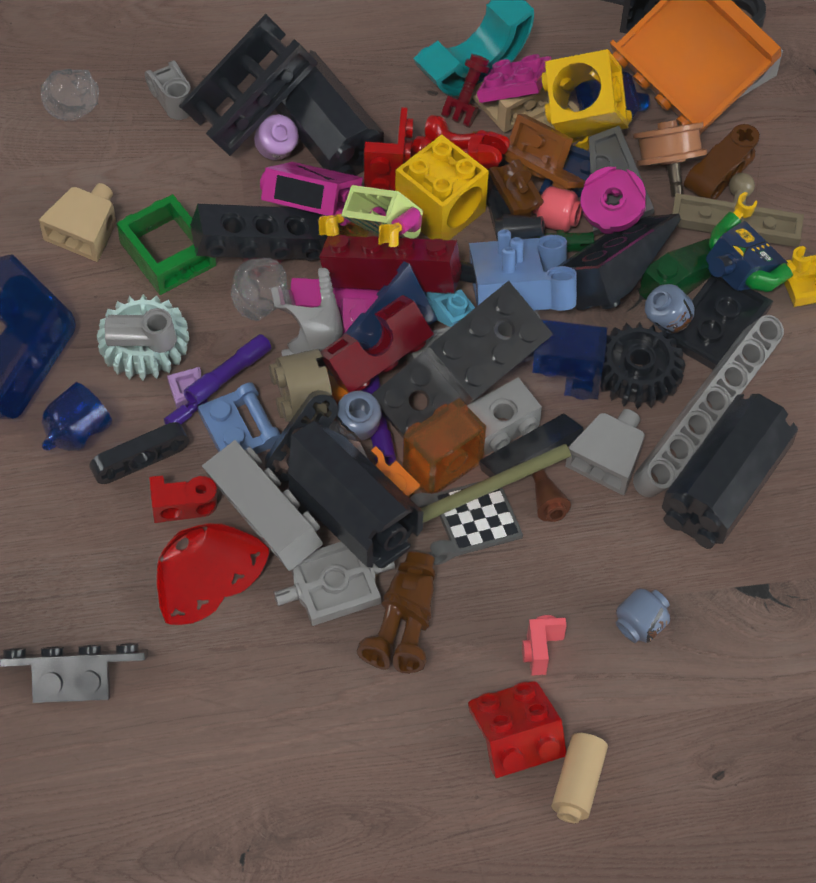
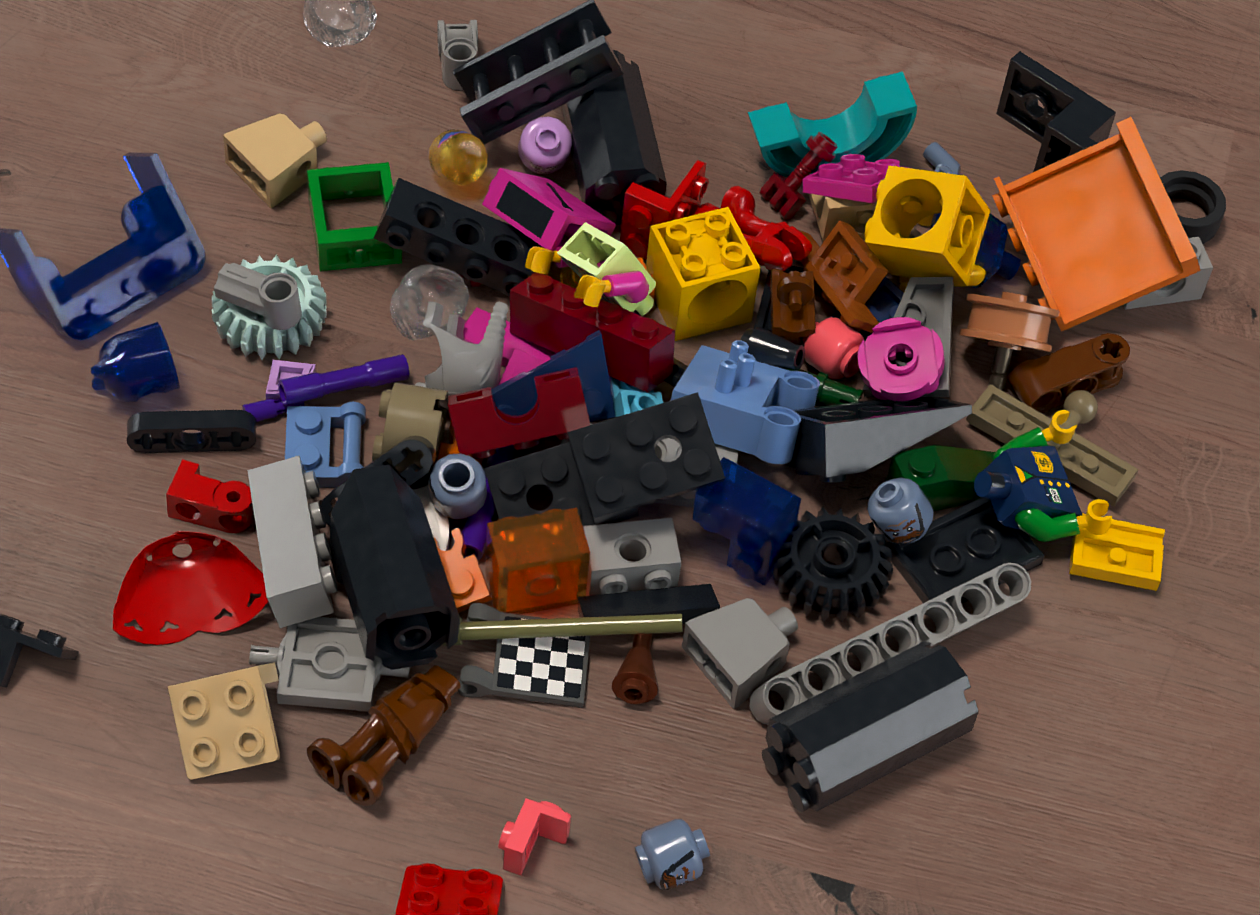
camera: 20 degrees right, 5 degrees down
none -> tan bracket [168,662,280,780]
none -> clear yellow head [428,129,488,185]
none -> sand blue arm [923,142,961,175]

